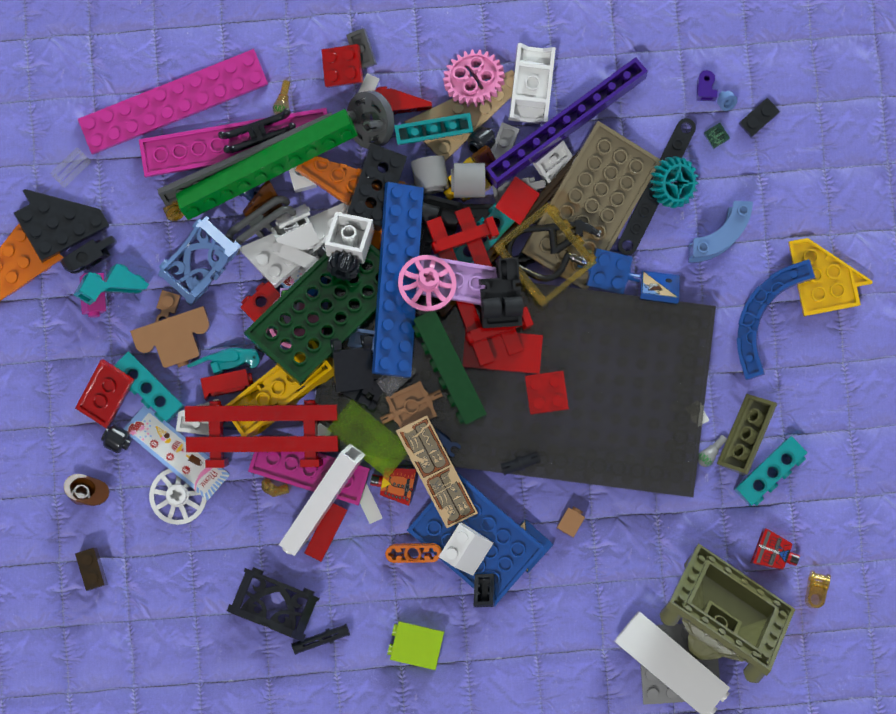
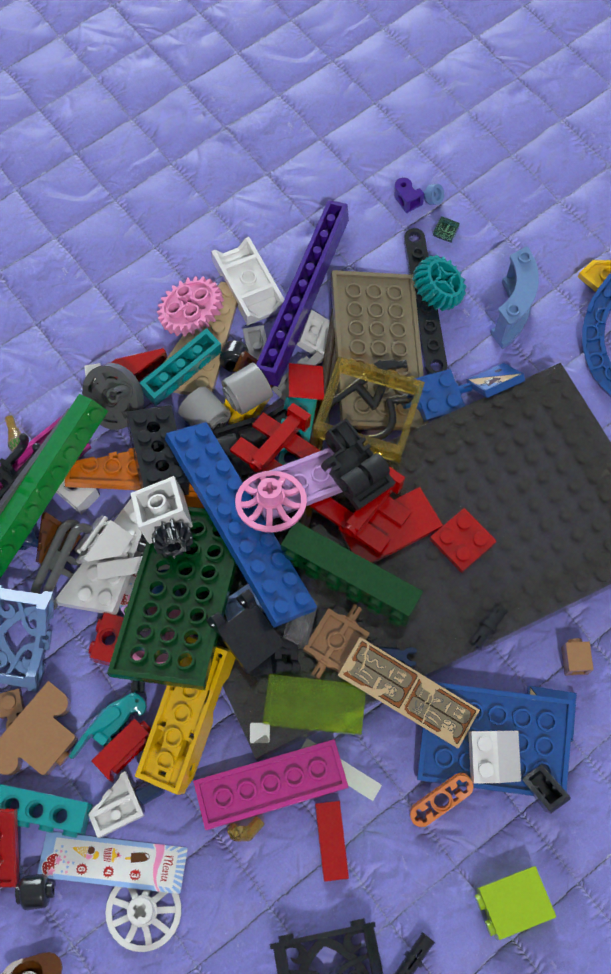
camera: 30 degrees left, 15 degrees down
red fence [185,400,339,468] -> none
white brick [279,444,366,556] -> none
red plate [321,44,363,88] -> none
dark grey plate [346,28,377,70] -> none
torso [370,468,416,506] -> none
black plate [739,98,780,137] -> none

